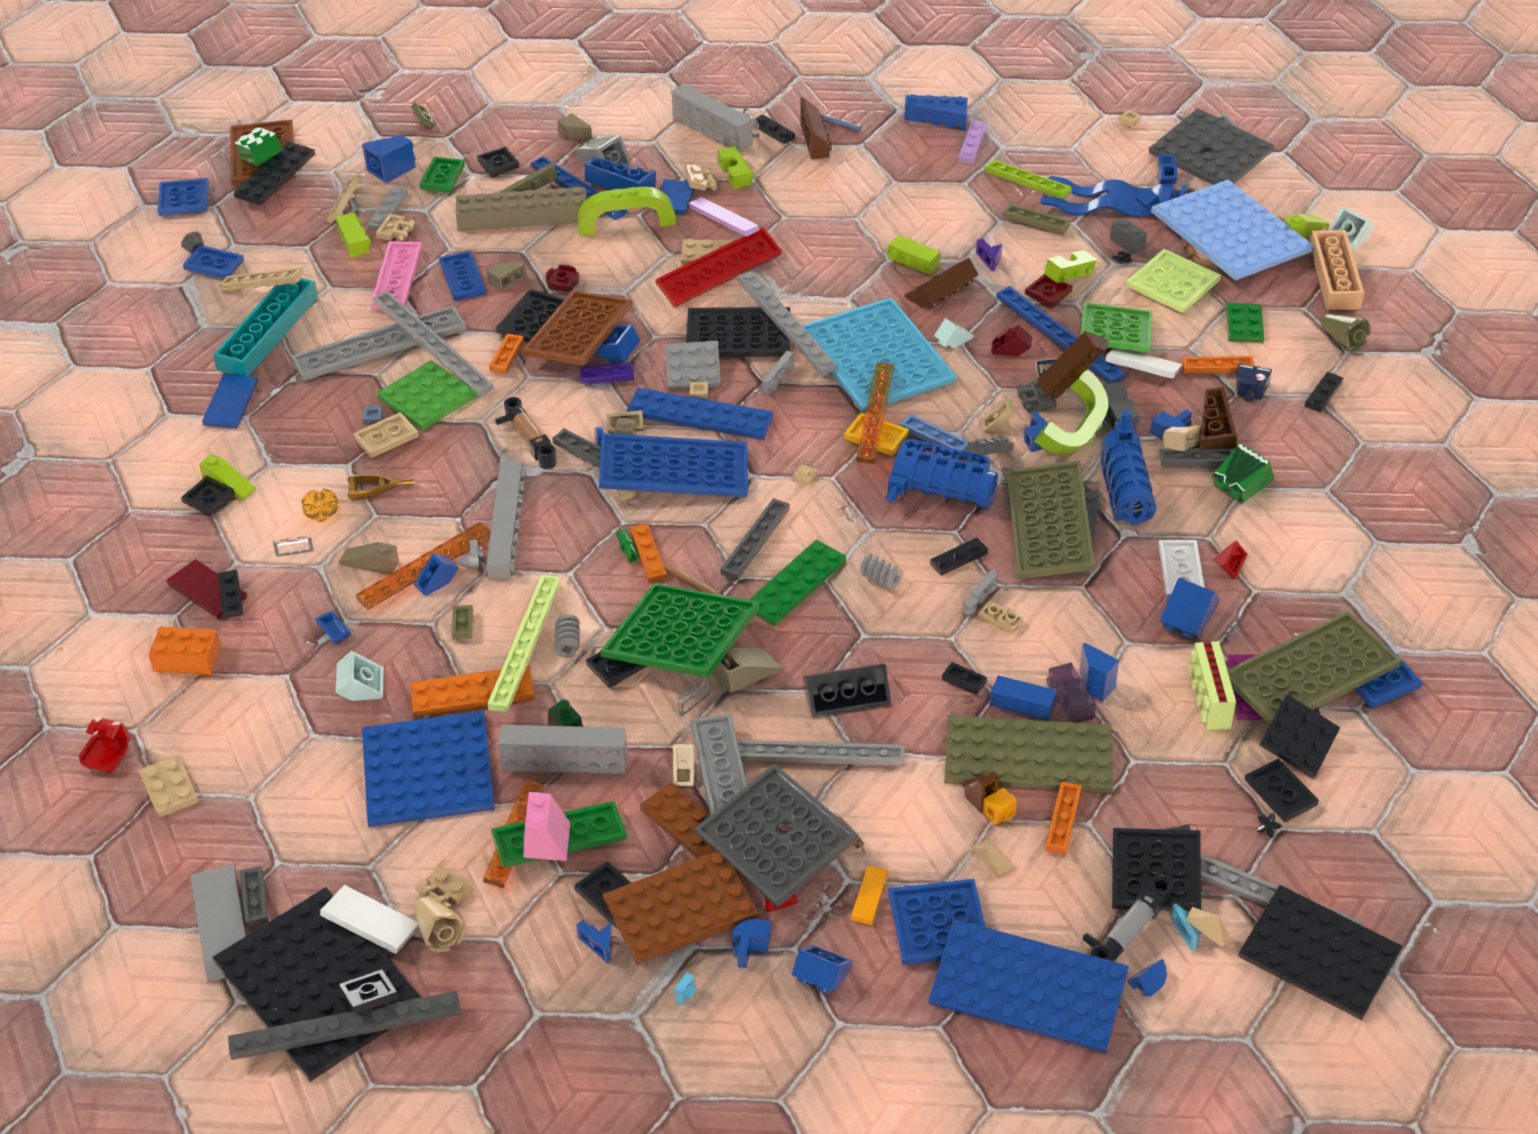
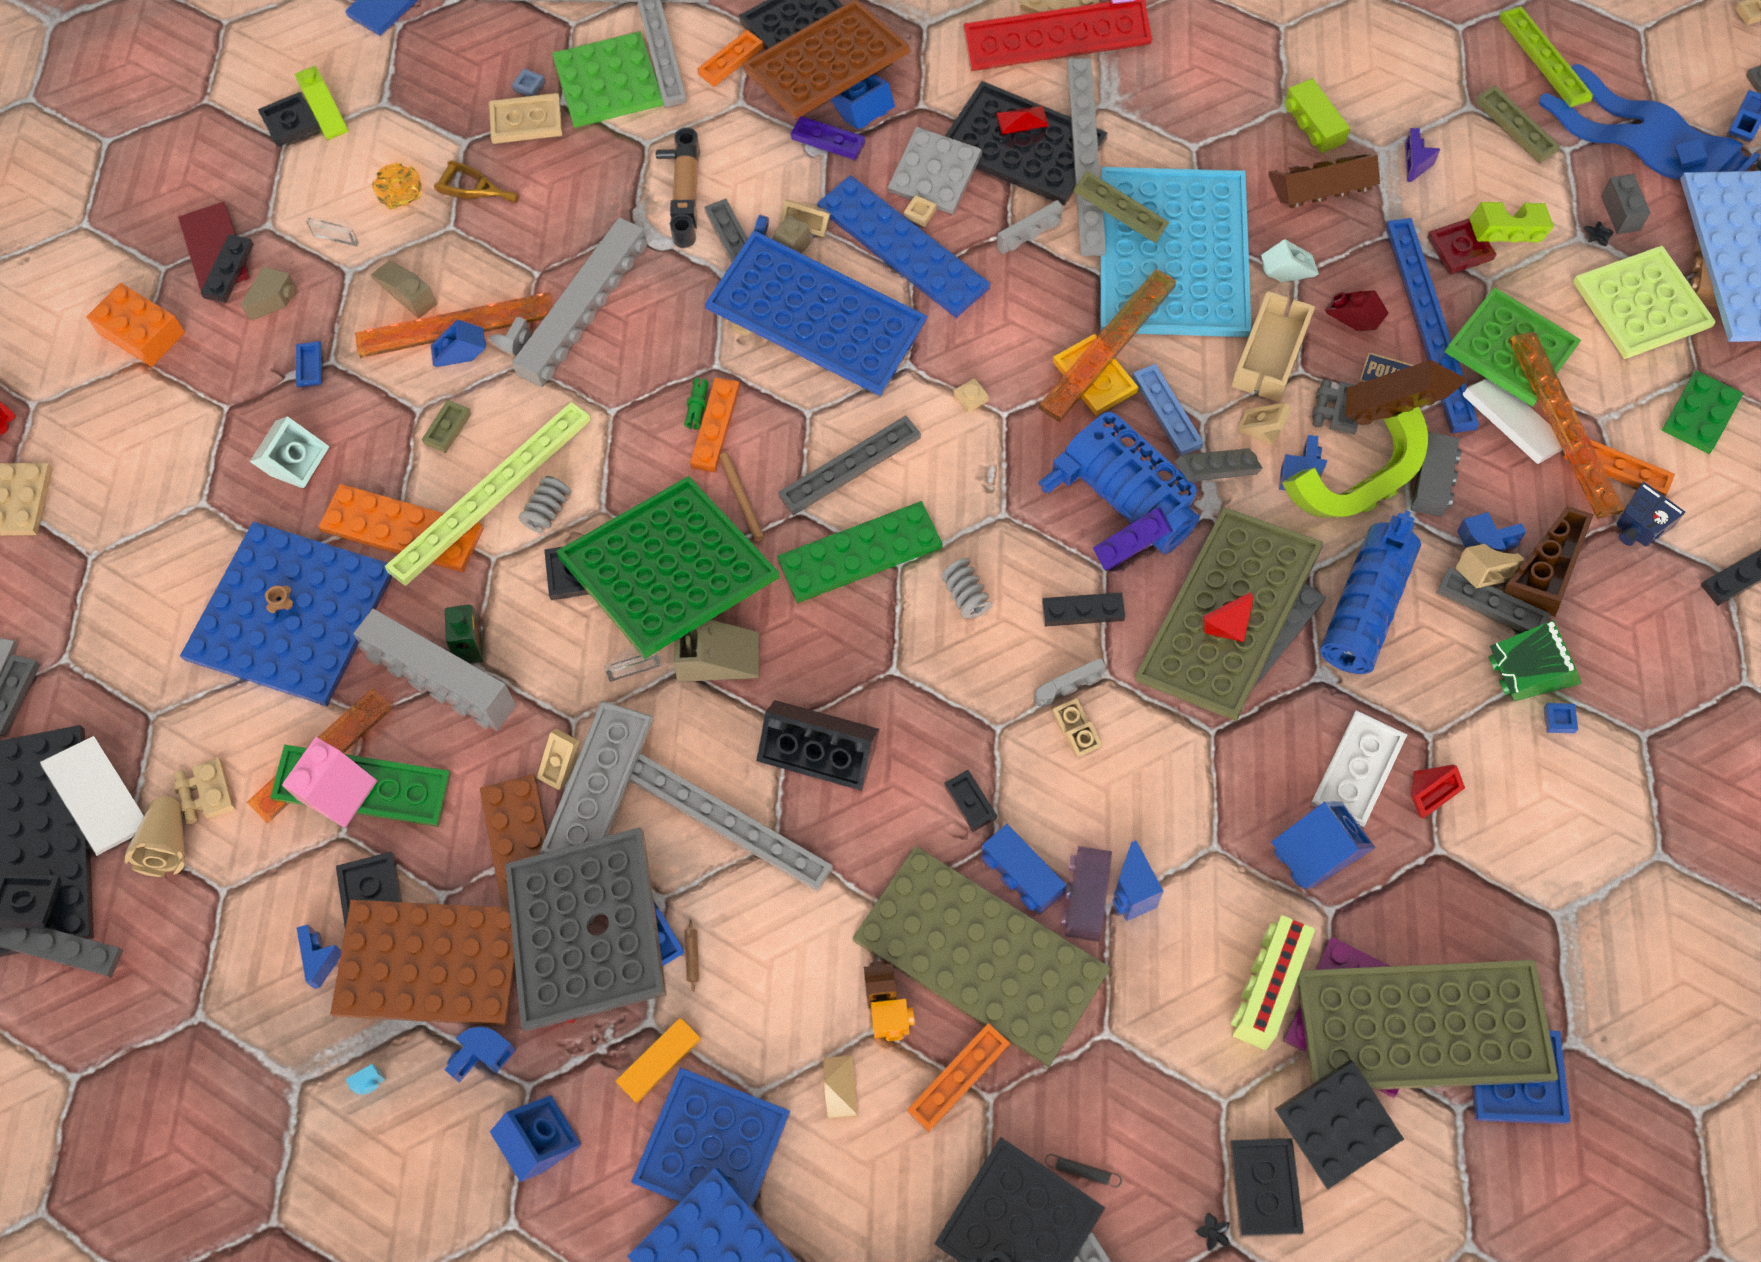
camera: 30 degrees right, 20 degrees up
none -> dark tan slope [241,266,296,320]
none -> medium nougat plate [265,585,293,613]
none -> red slope [997,106,1048,134]
none -> olive plate [1073,171,1169,243]
none -> dark purple plate [1093,508,1173,571]
none -> slope [1203,592,1253,642]
none -> tan piece [1231,291,1315,403]
none -> clear orange plate [1509,332,1624,519]
none -> blue plate [1544,703,1578,734]

